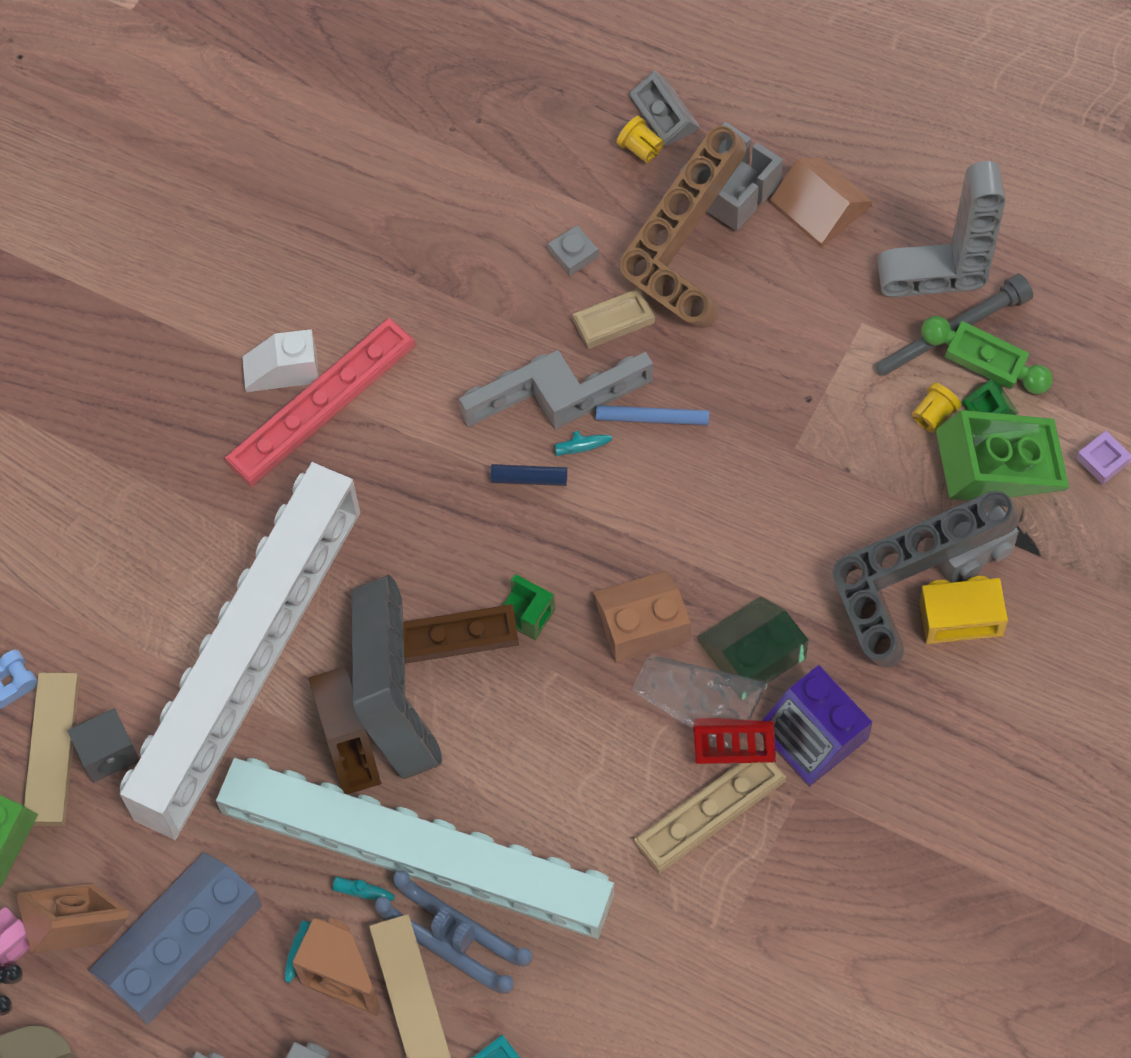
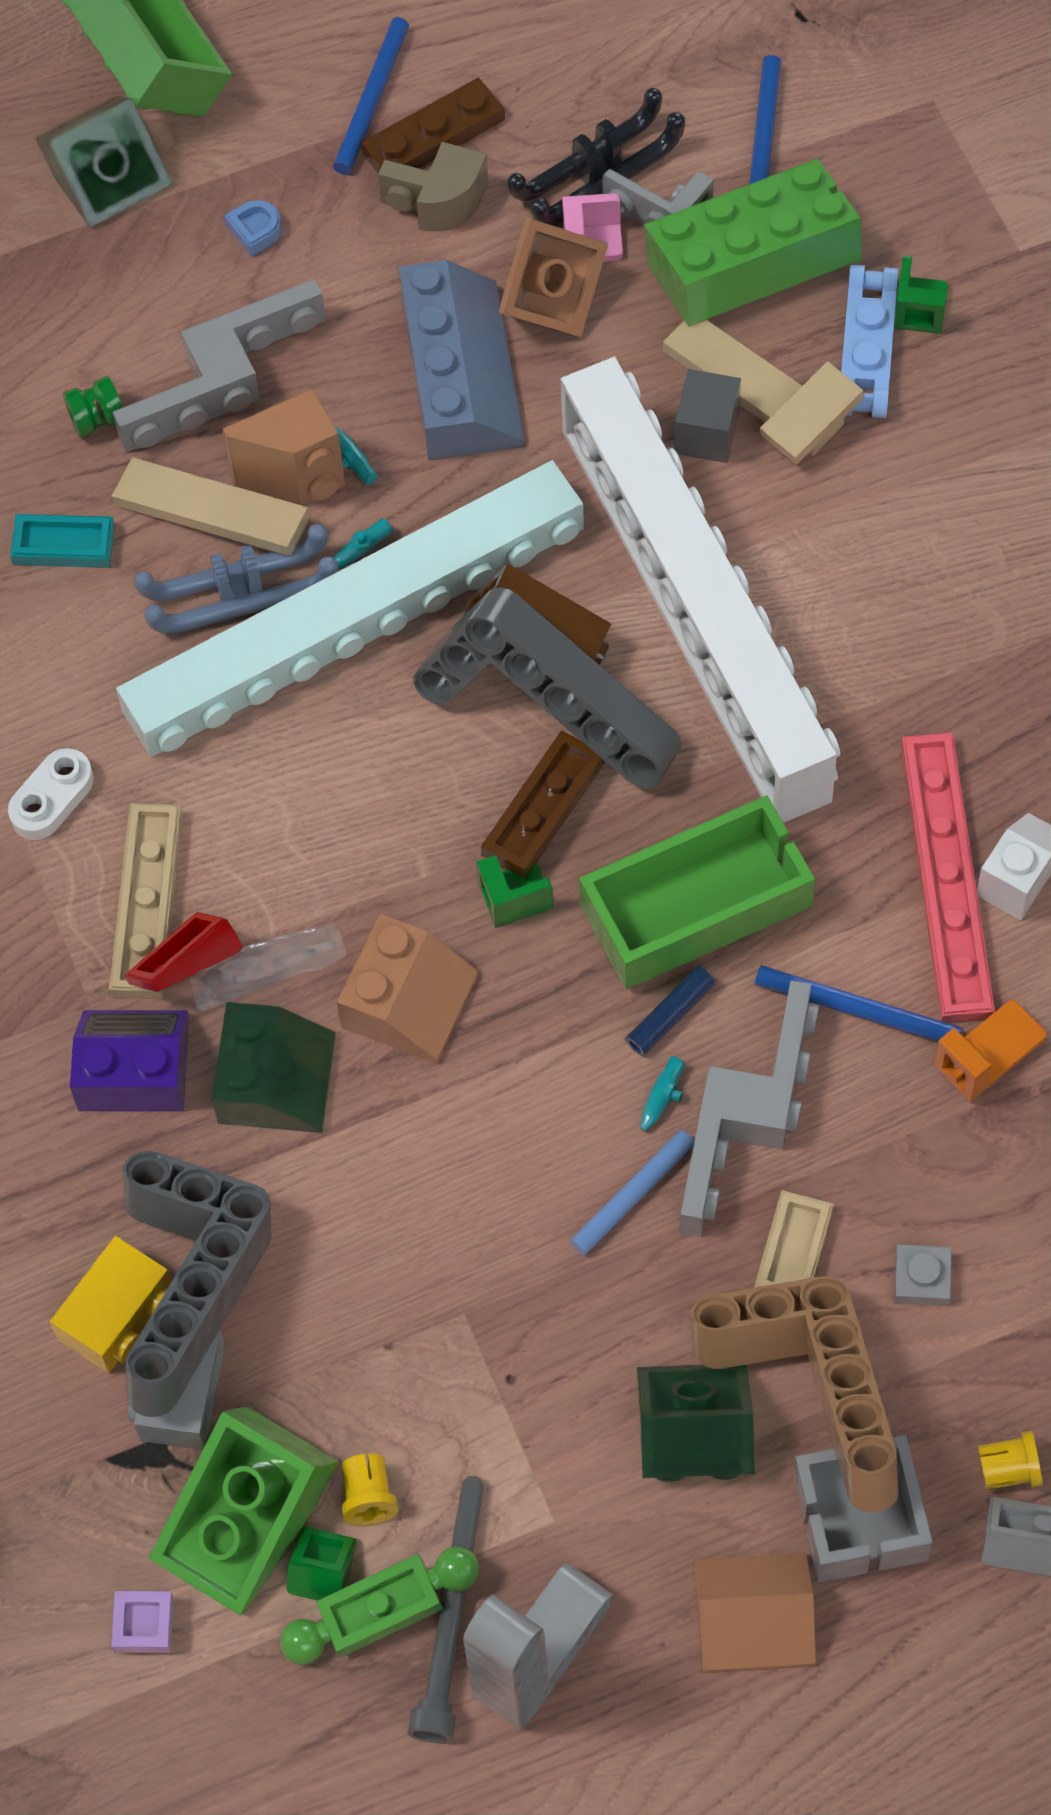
camera: 130 degrees right, 0 degrees up
none -> white plate [8,748,94,840]
none -> bright green piece [579,795,815,990]
none -> clear green slope [637,1365,755,1482]
none -> blue bar [755,965,962,1042]
none -> tan tile [760,361,864,465]
none -> orange bracket [934,1000,1047,1103]

